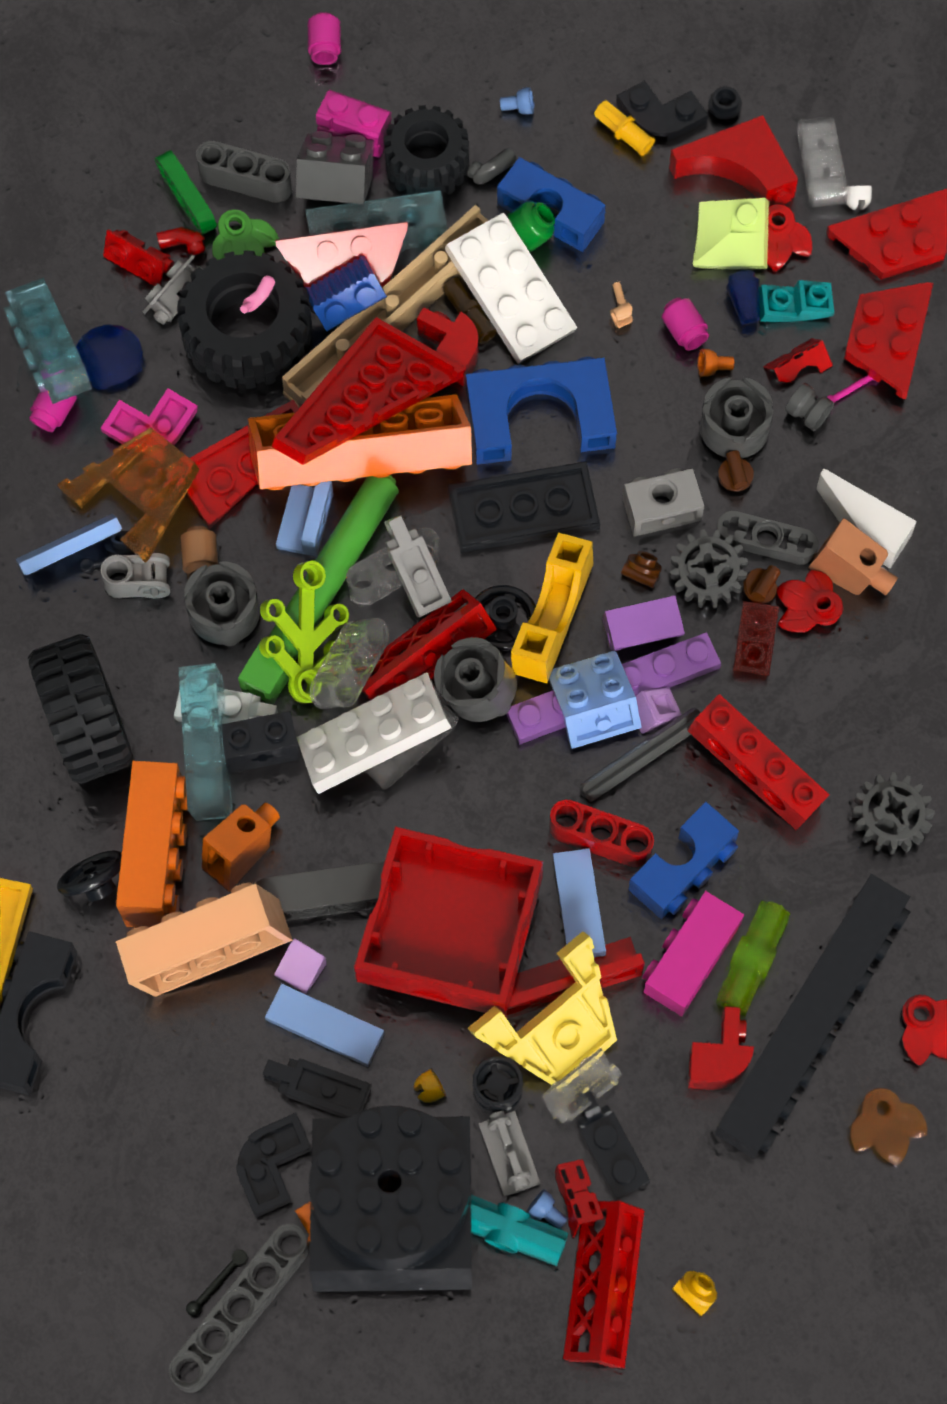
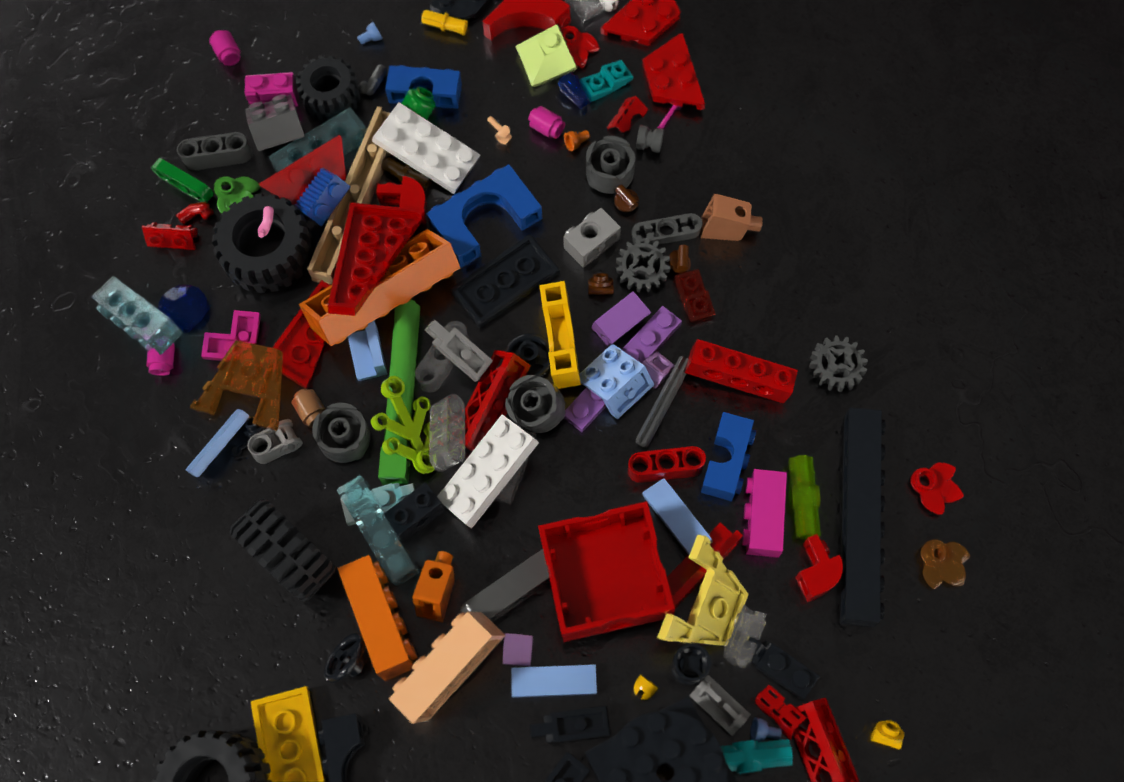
camera: 25 degrees left, 0 degrees up
light grey hinge [143,255,203,324] -> none
red plate [777,570,843,633] -> none
white slope [816,469,917,569] -> none

